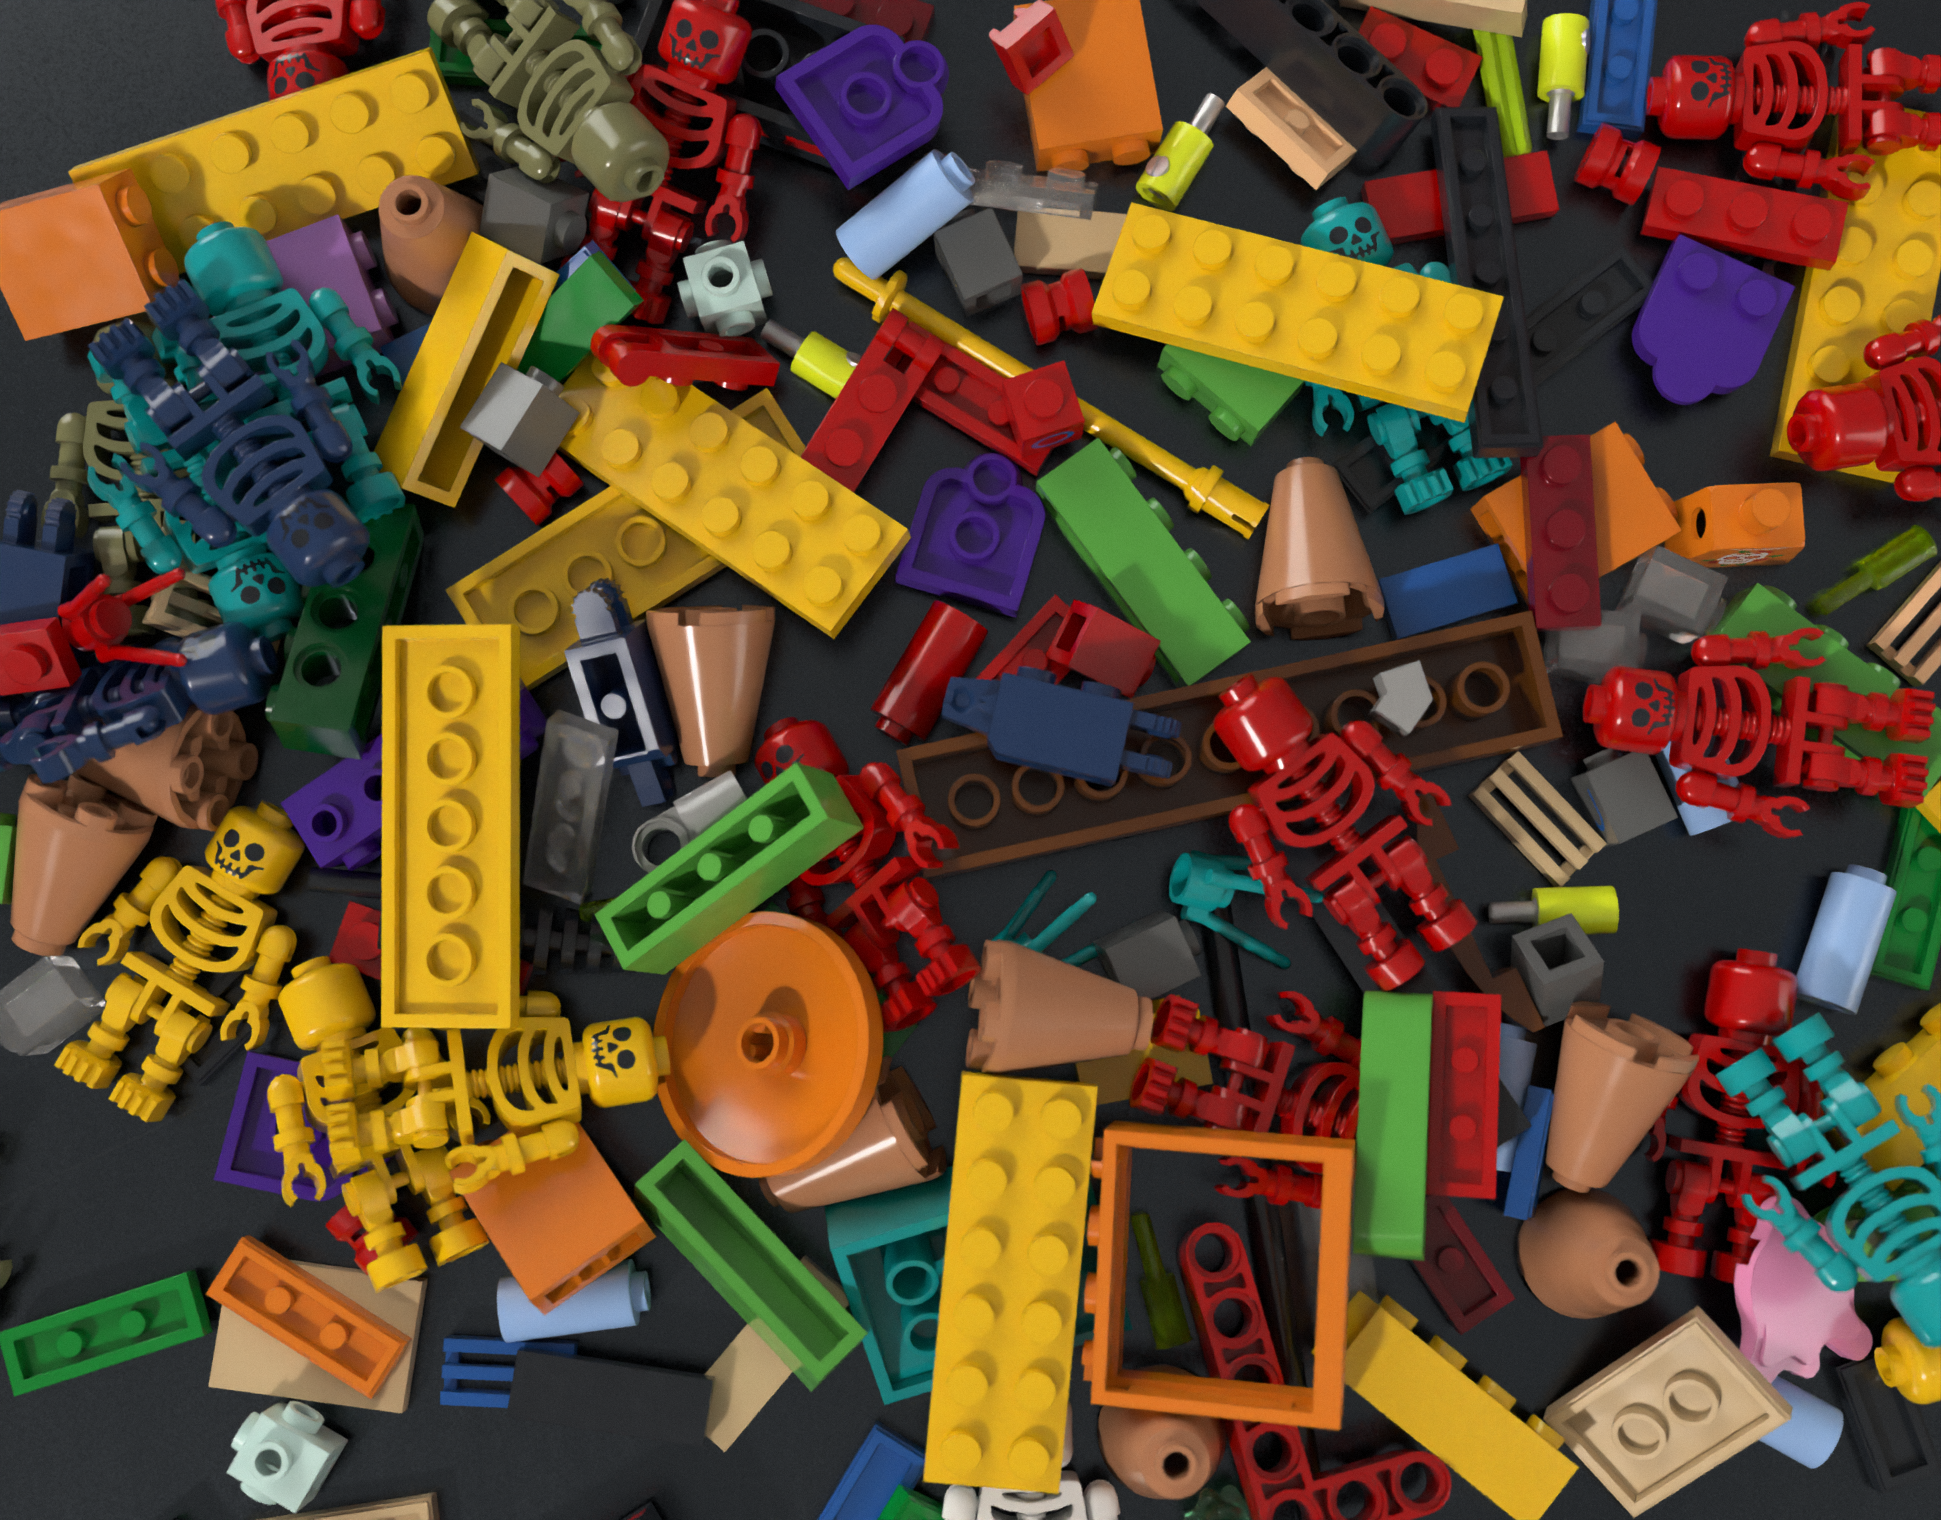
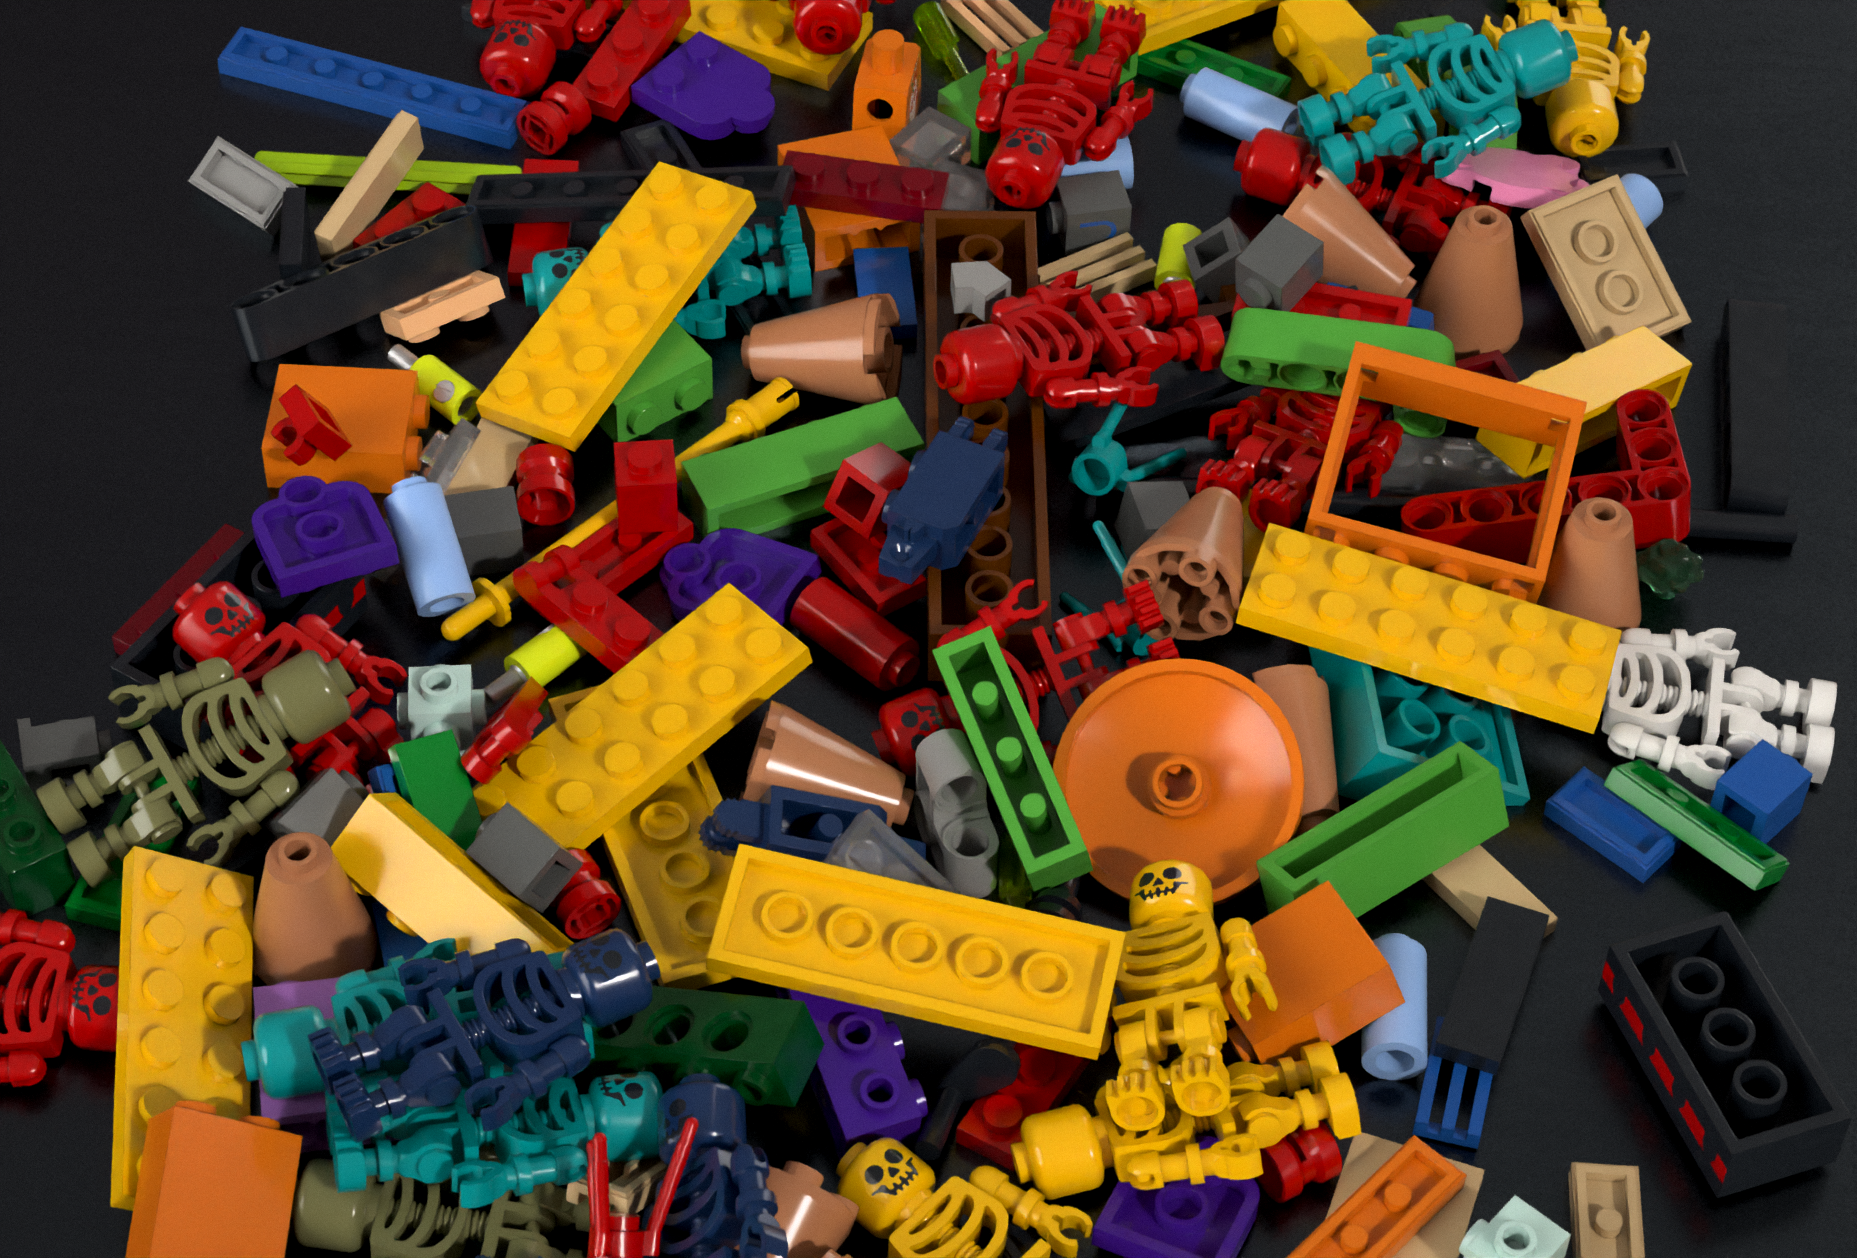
camera: 80 degrees left, 35 degrees down
neon yellow piece [1537,13,1590,140] -> none
none -> dark grey brick [1235,214,1324,312]

